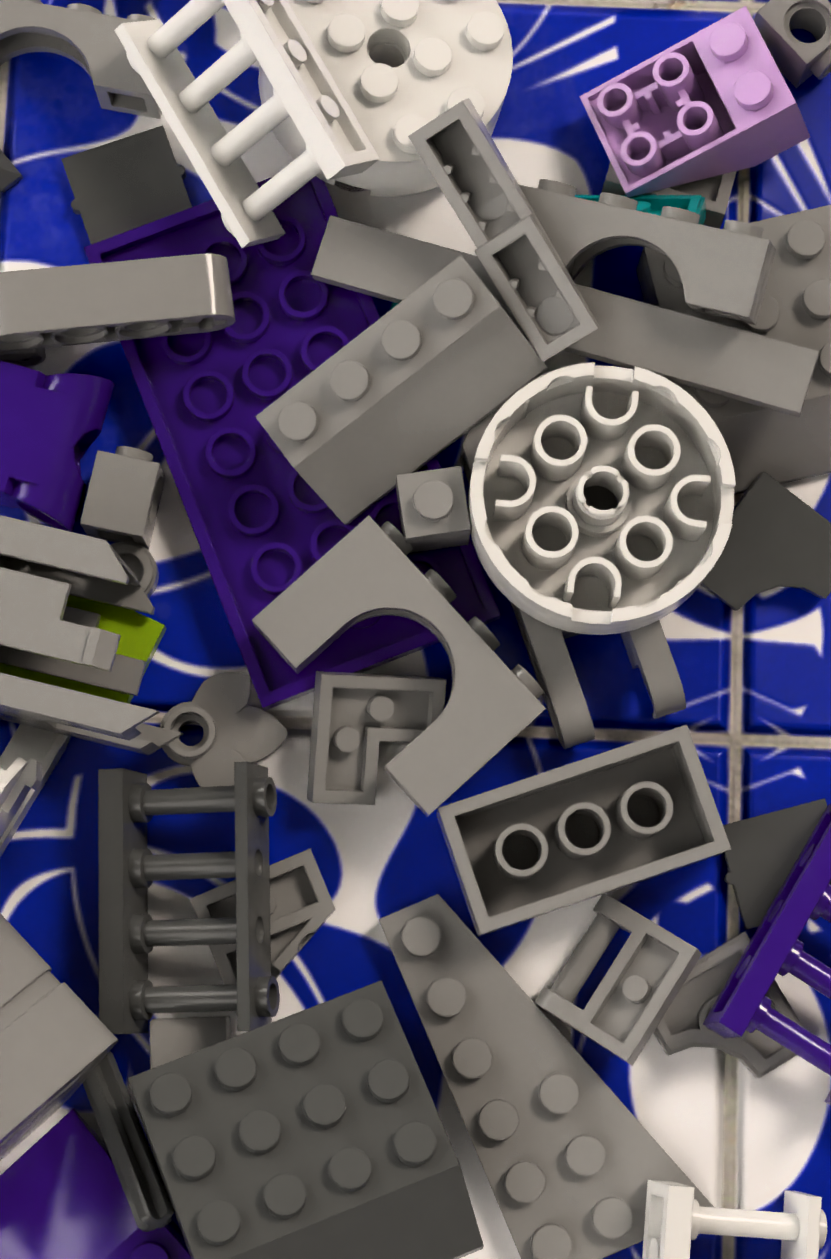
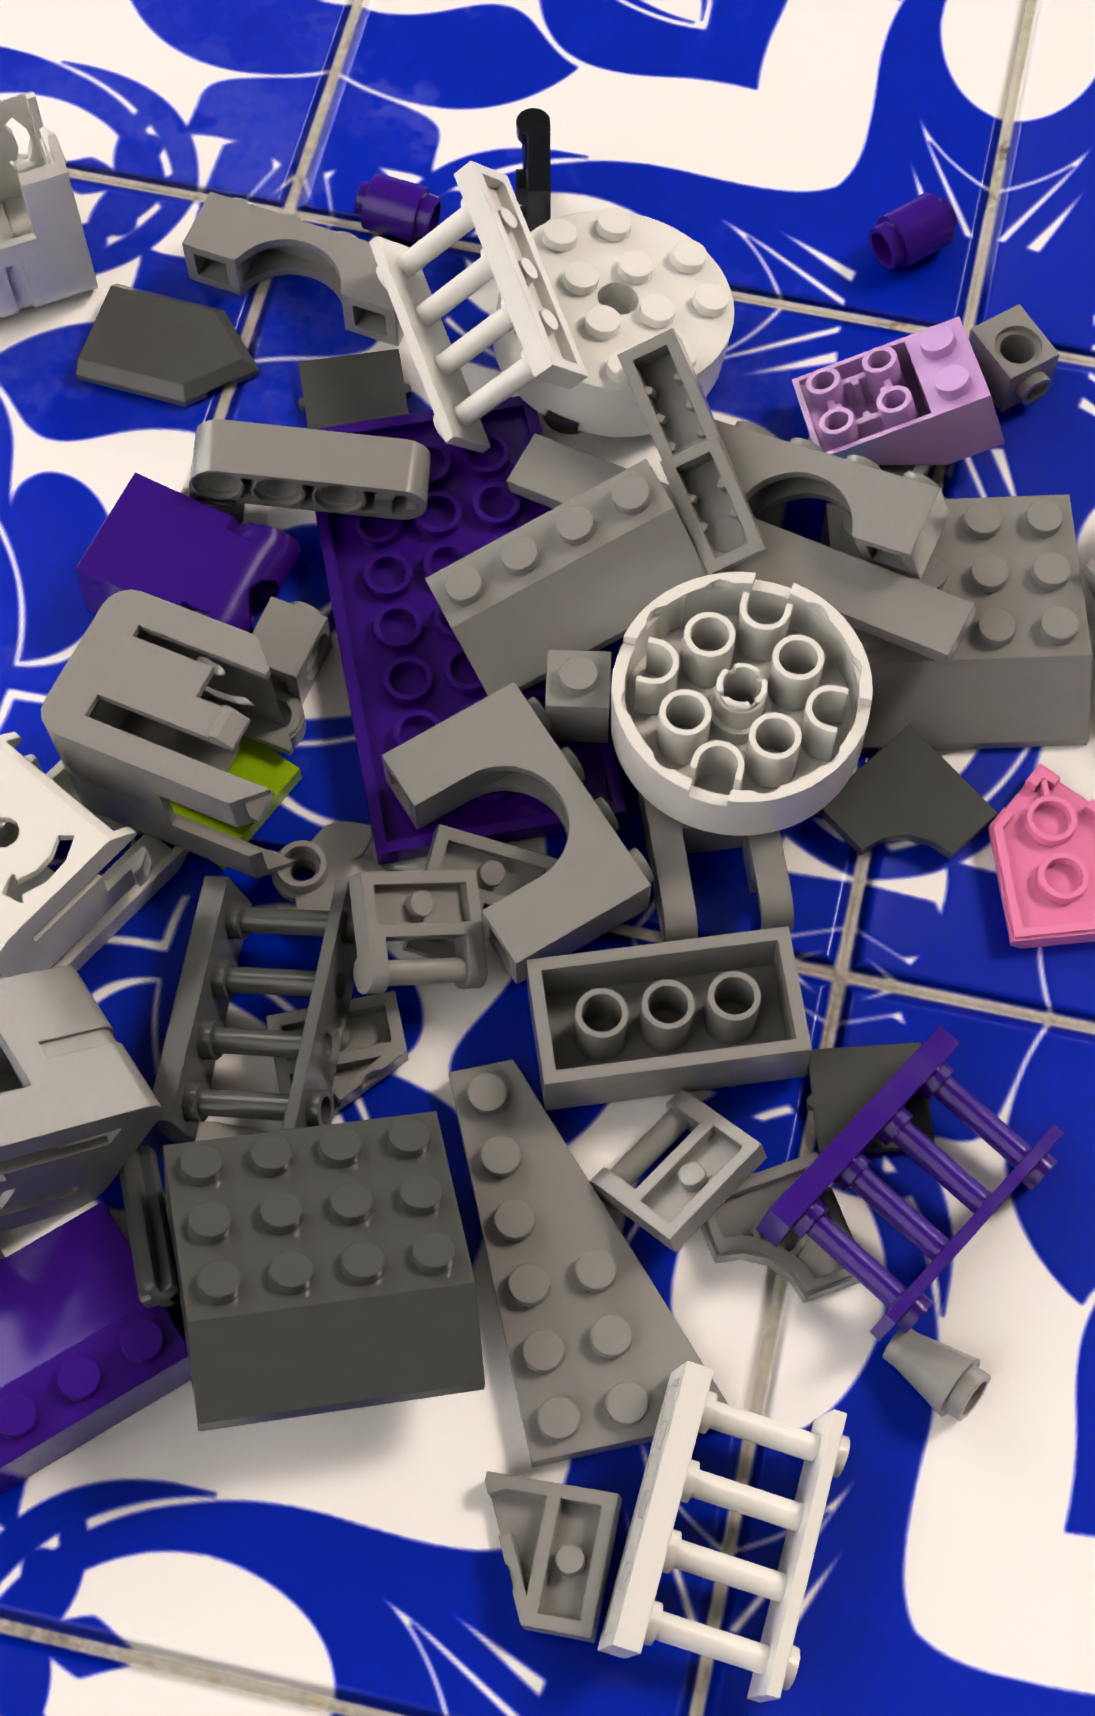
camera: 15 degrees right, 15 degrees down
none -> light grey plate [348,869,488,994]

